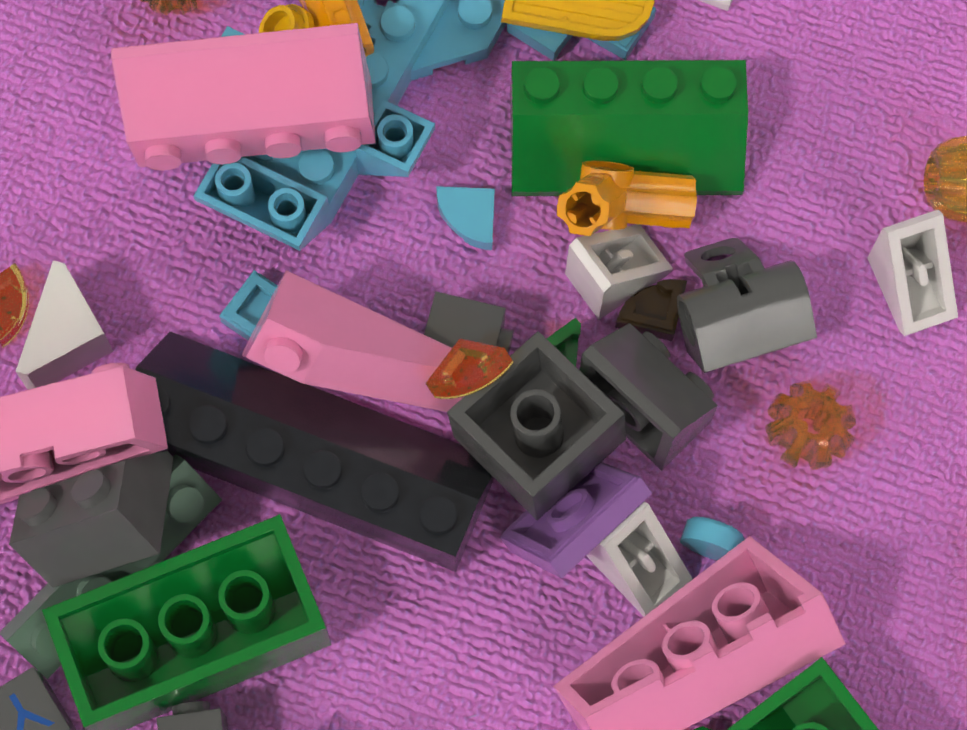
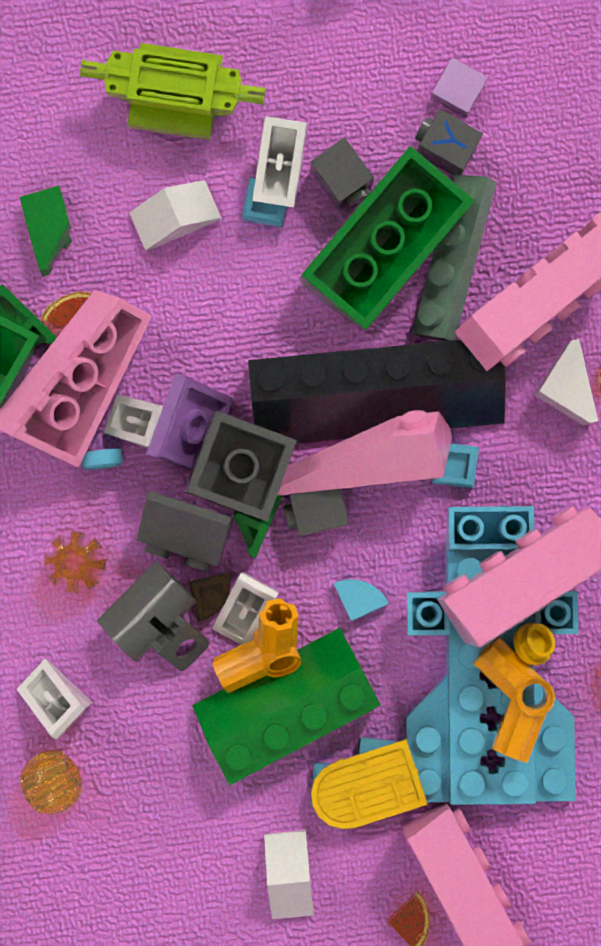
camera: 155 degrees right, 15 degrees up
dark grey slope [9,451,174,587] -> none
tile [425,339,514,399] -> none

